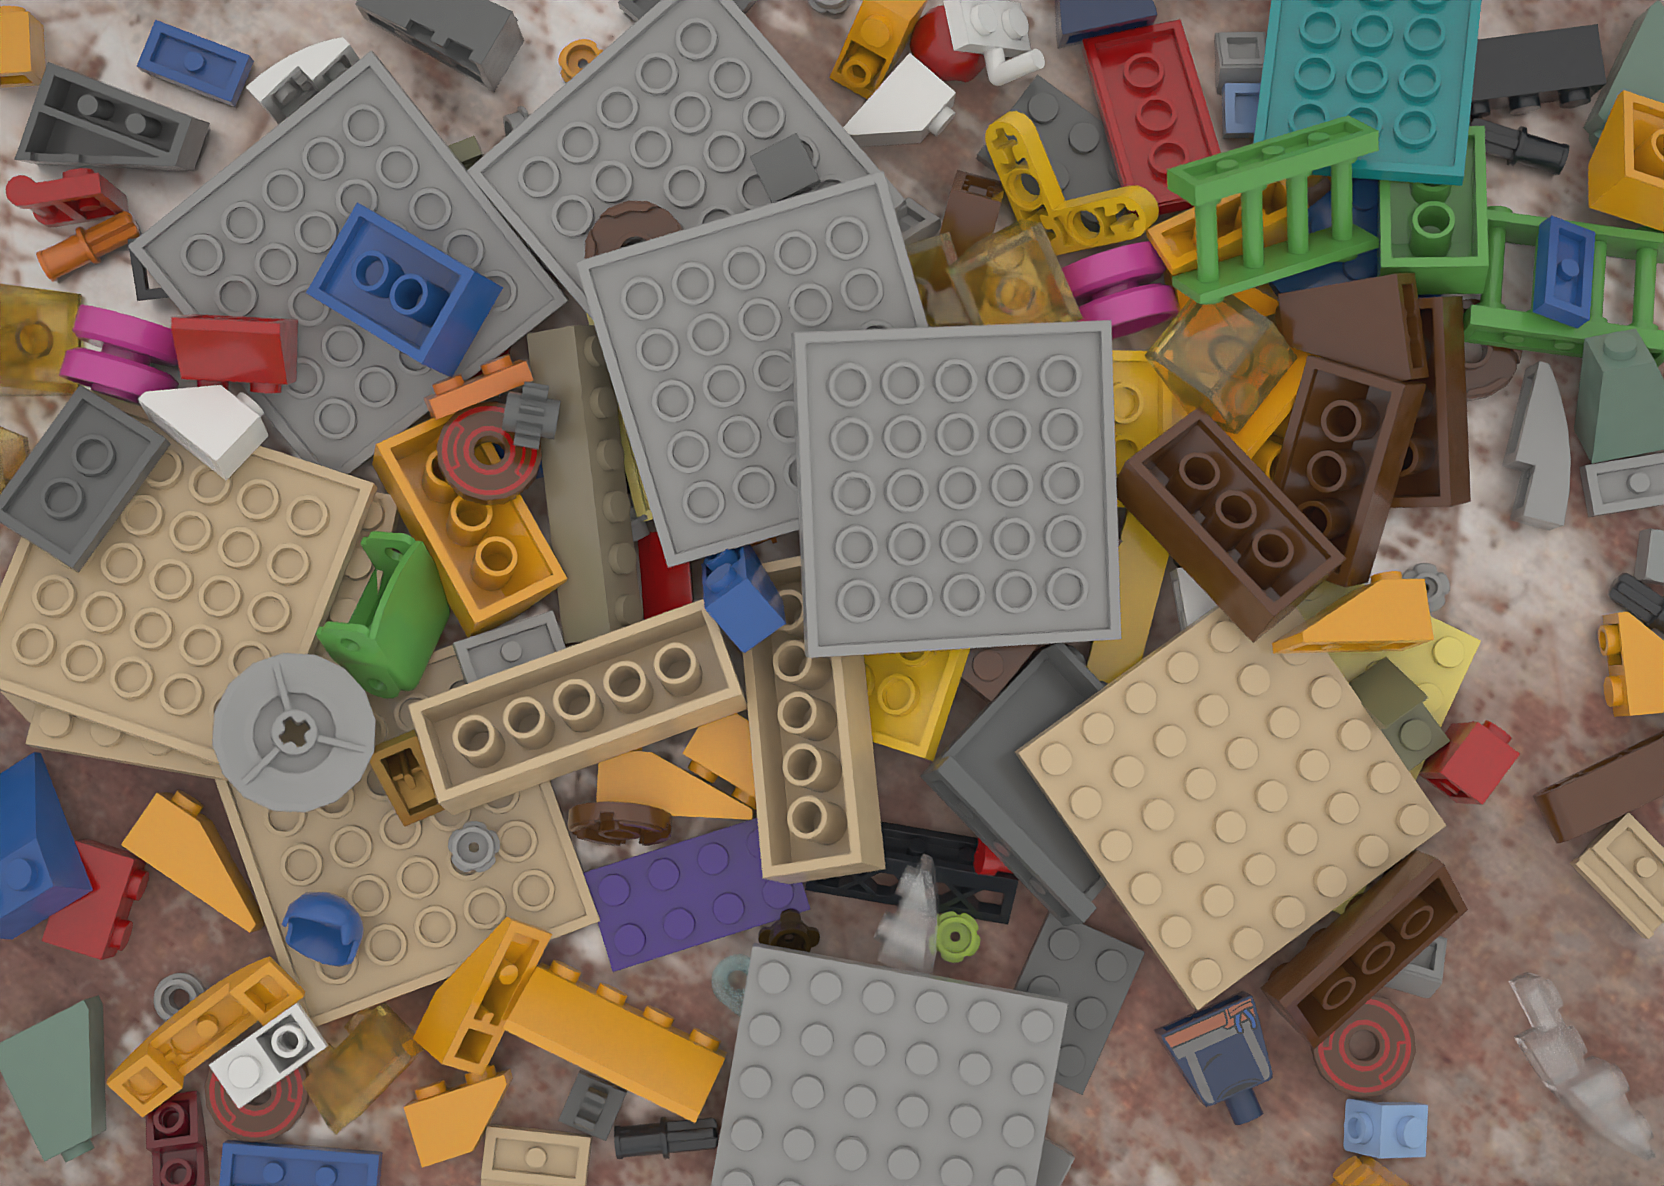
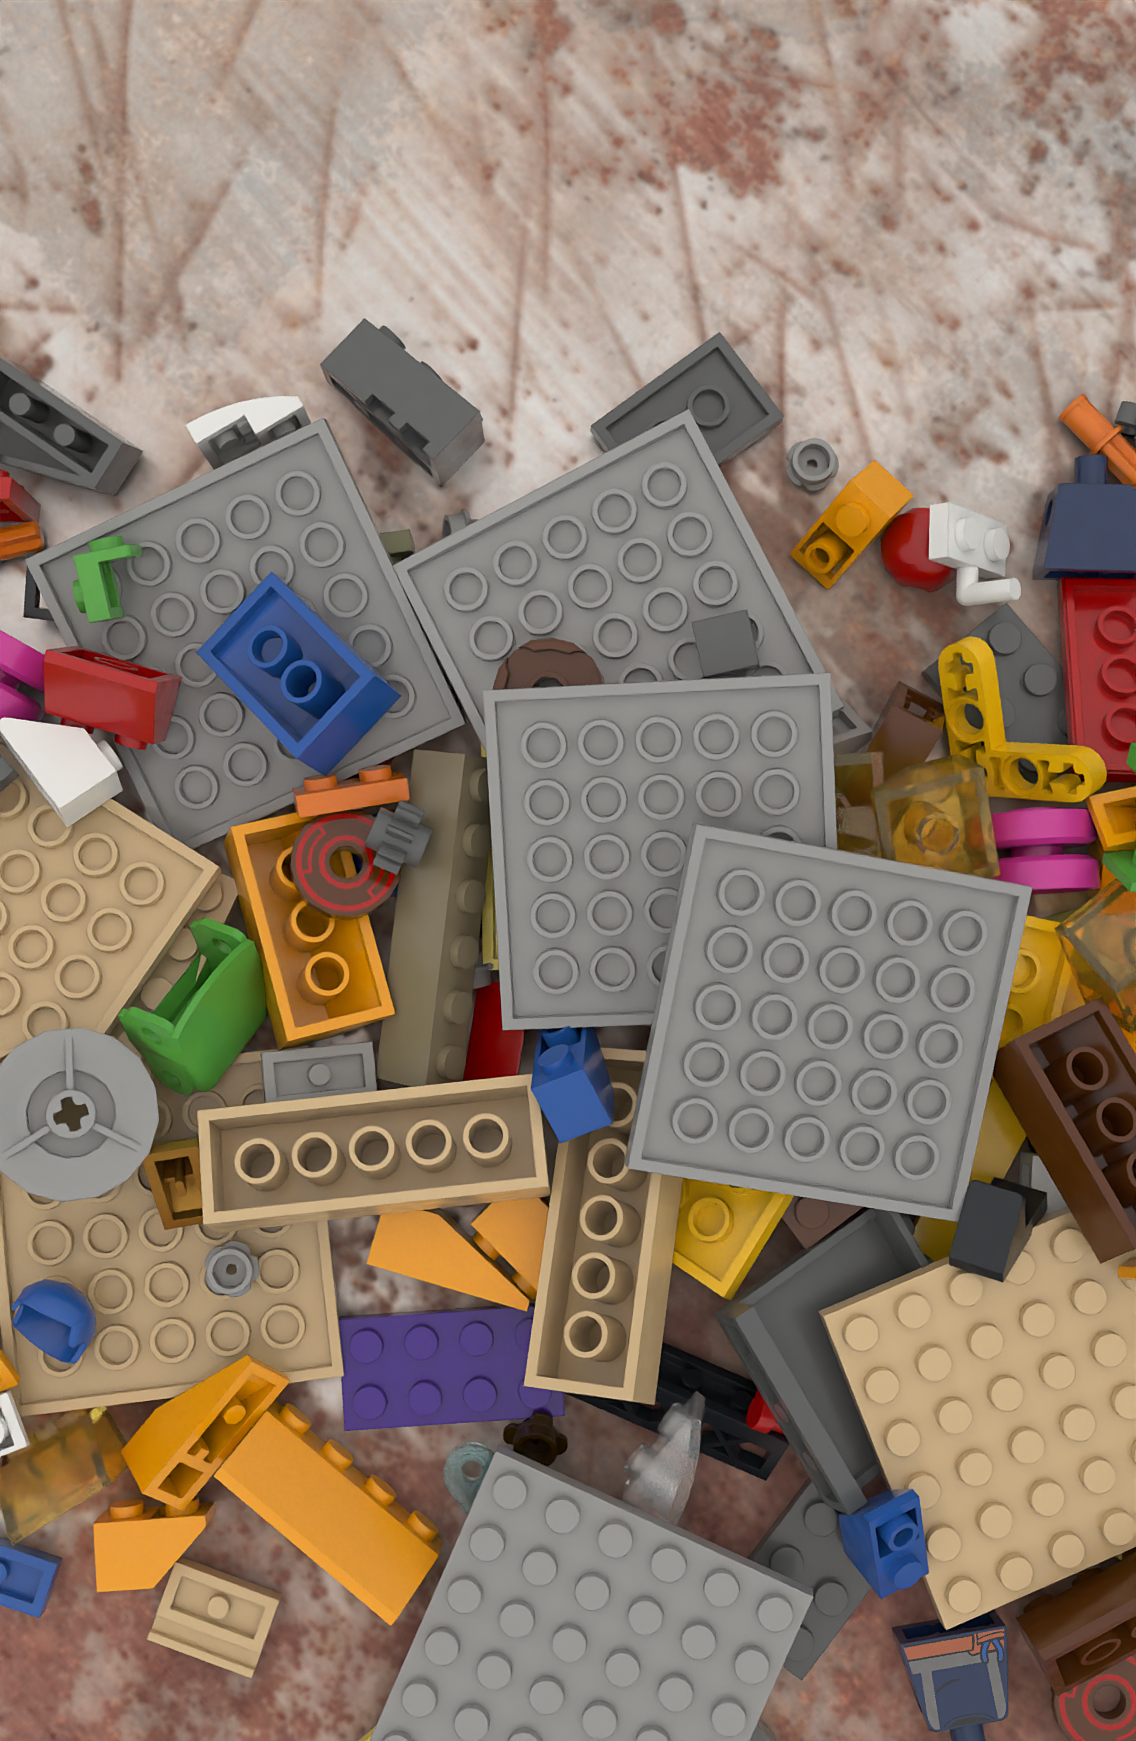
camera: 20 degrees right, 0 degrees up
blue plate [137,20,254,107] -> none
light orange plate [558,39,603,83] -> none
dark grey tile [558,1070,628,1141] -> none
reddish brown tile [567,801,672,846] -> none
black axle [614,1117,719,1159] -> none
white slope [843,53,956,147] -> none
lime plate [929,911,981,963] -> none
none -> bright green bracket [73,536,143,623]
none -> blue slope [838,1489,929,1599]
none -> black slope [949,1177,1047,1283]

